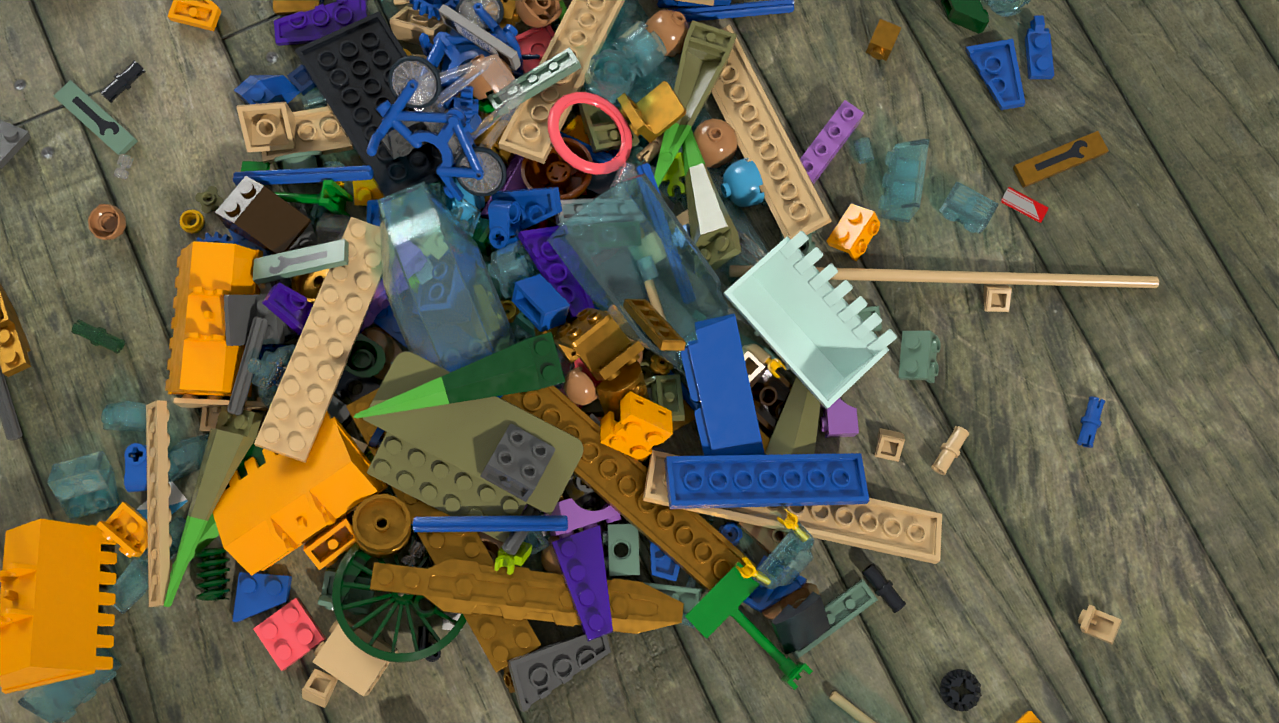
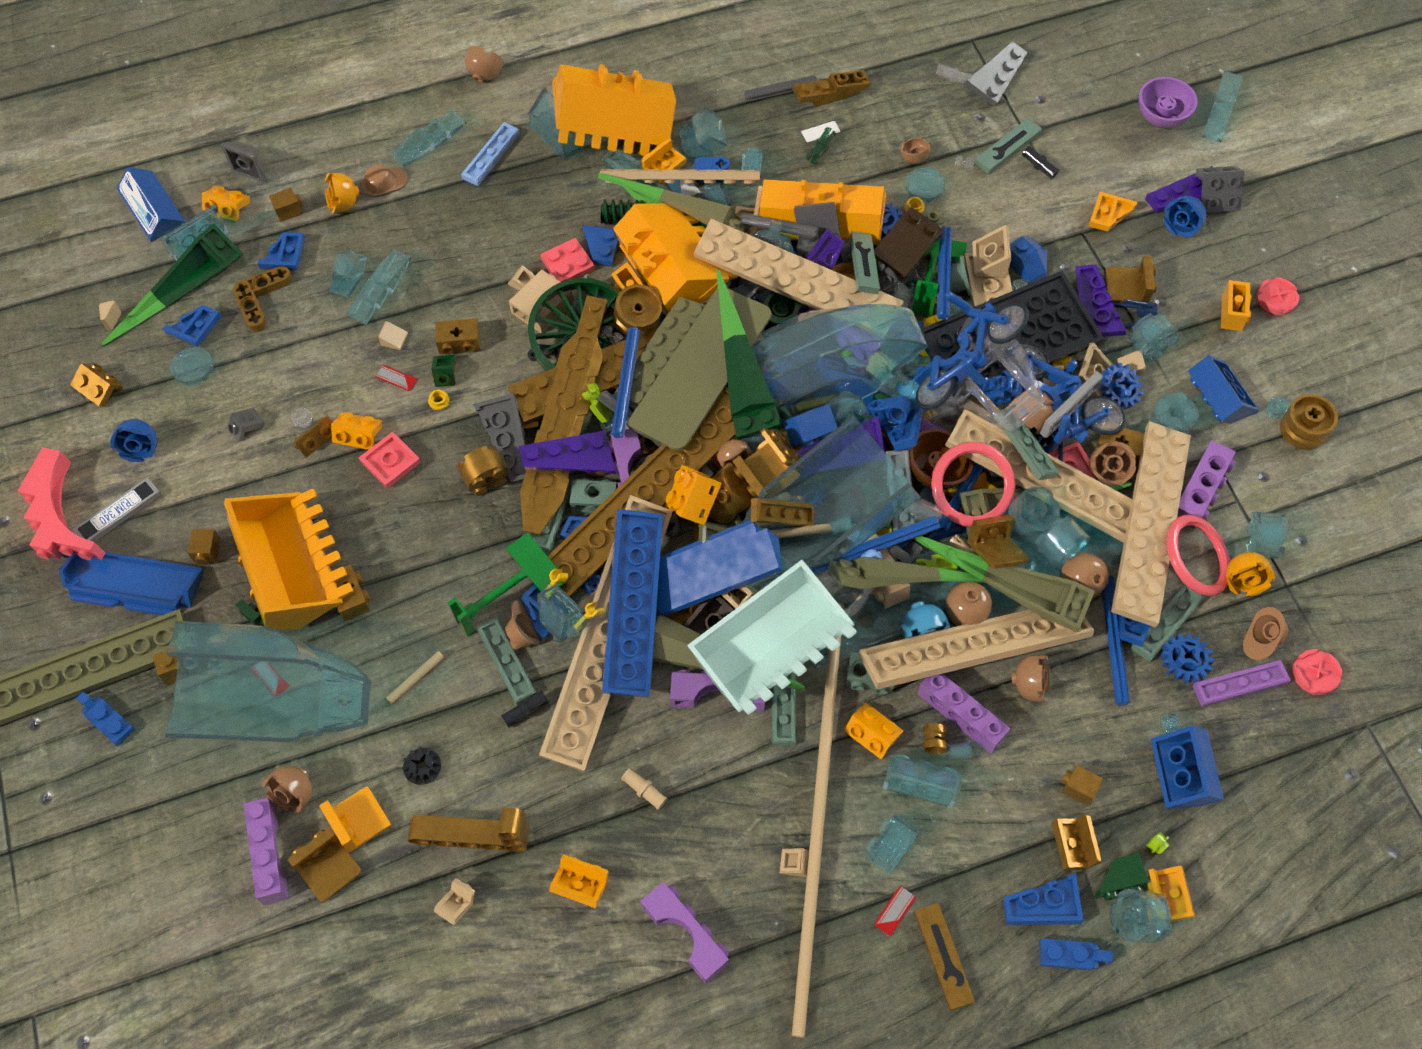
camera: 100 degrees right, 15 degrees down
dark grey bracket [480,424,555,502] -> none
black slope [771,592,830,655] -> none
tan slope [874,428,905,462] -> none
sand green bracket [898,331,941,383] -> none
blue pin [1077,397,1105,448] -> none
none -> pearl gold beam [408,808,530,852]
none -> pearl gold brick [457,446,508,496]
none -> light orange bracket [549,855,609,908]
none -> medium lavender arch [640,882,730,984]
none -> white sticker [801,121,840,142]
none -> clear light blue tile [905,167,945,203]
none -> pearl gold wheel [923,723,947,754]
none -> medium nougat cylinder [1012,655,1050,702]
none -> pearl gold bracket [1051,815,1101,870]

